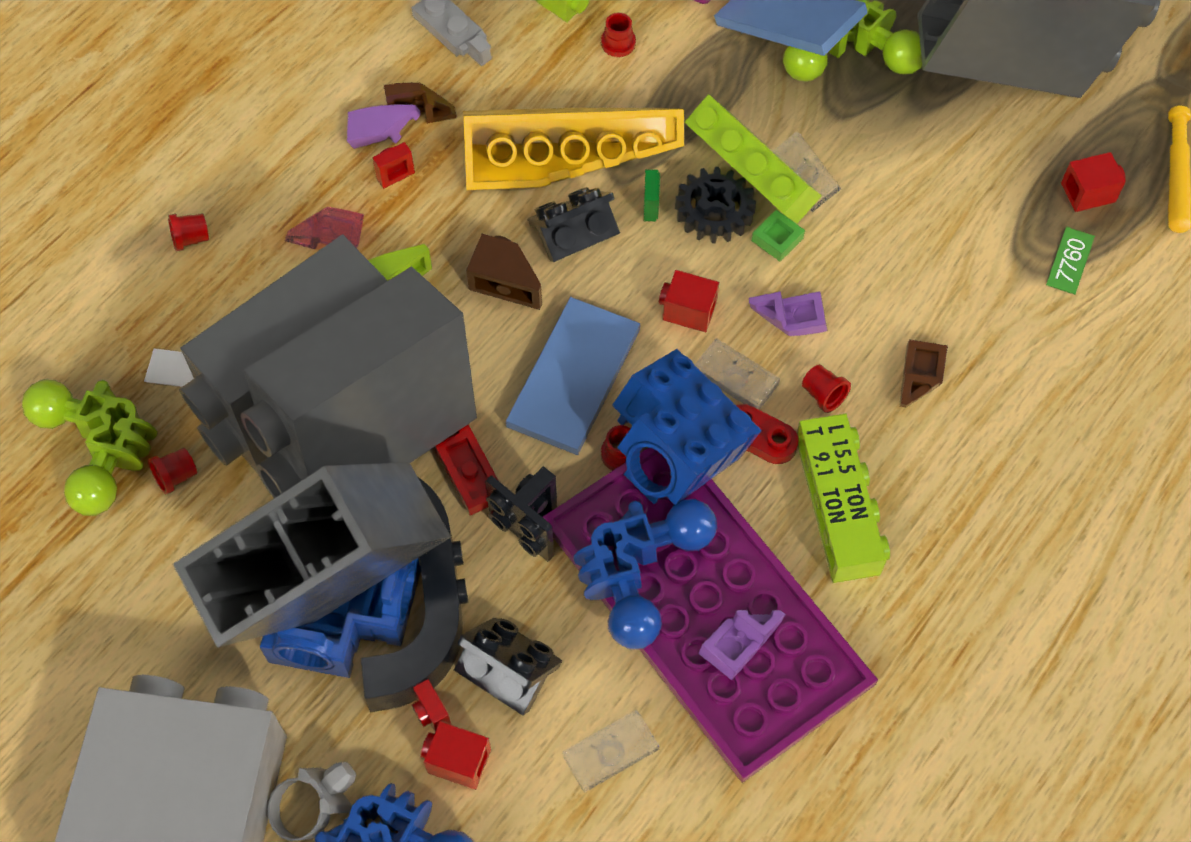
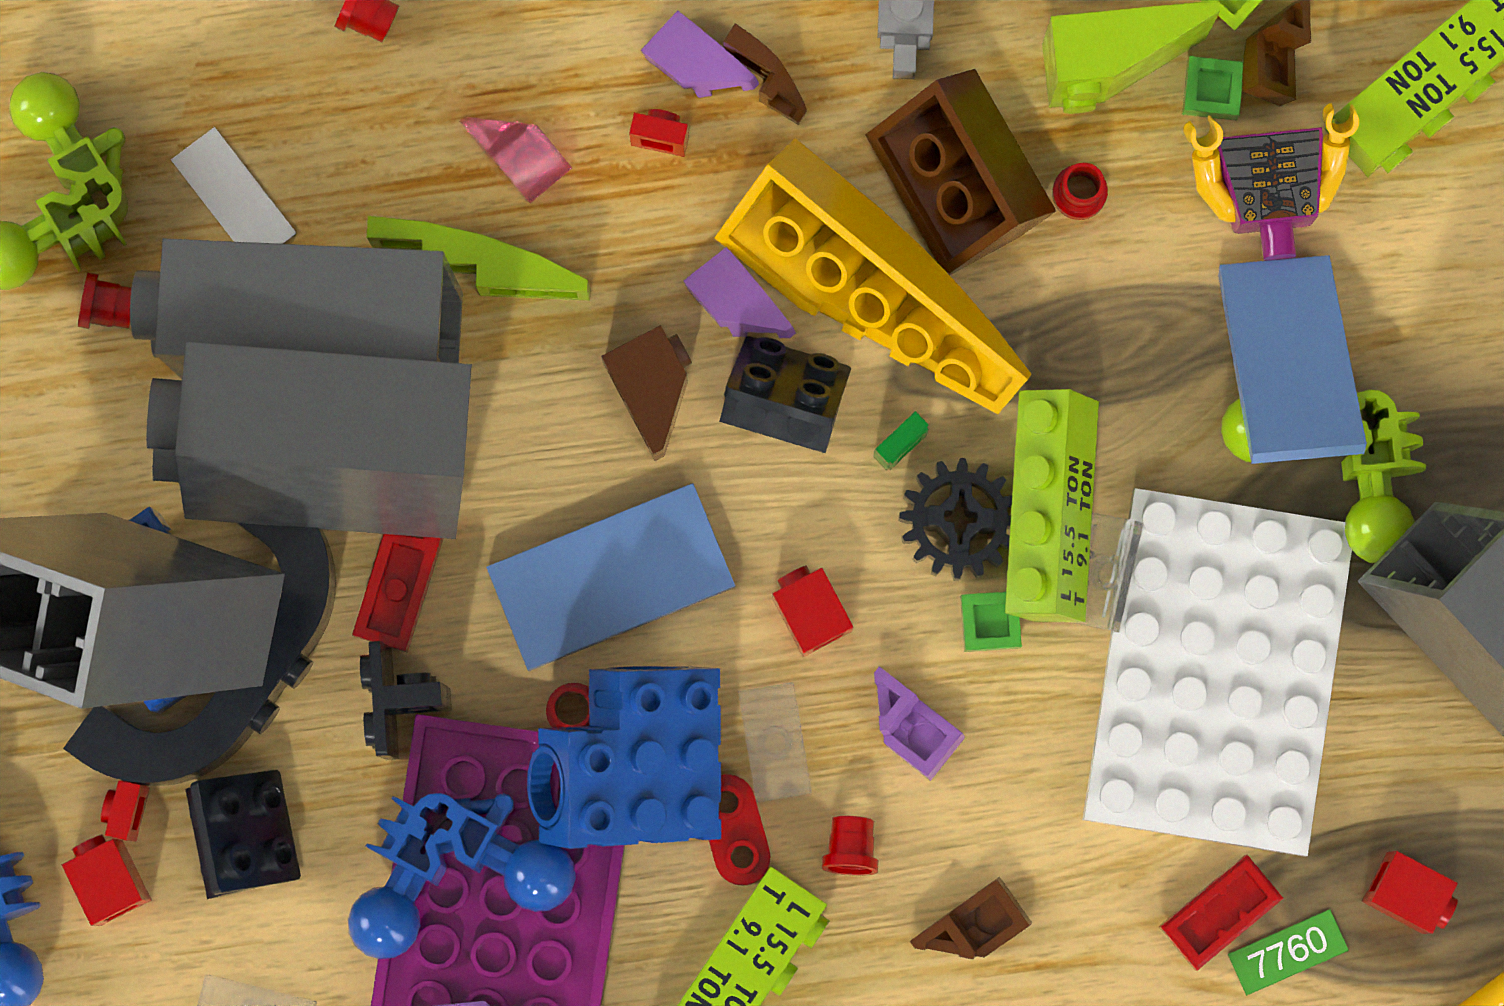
camera: 45 degrees right, 20 degrees up
none -> medium lavender slope [684,247,796,338]
none -> reddish brown slope [865,69,1056,275]
none -> white plate [1082,488,1352,856]
none -> red plate [1159,854,1284,971]

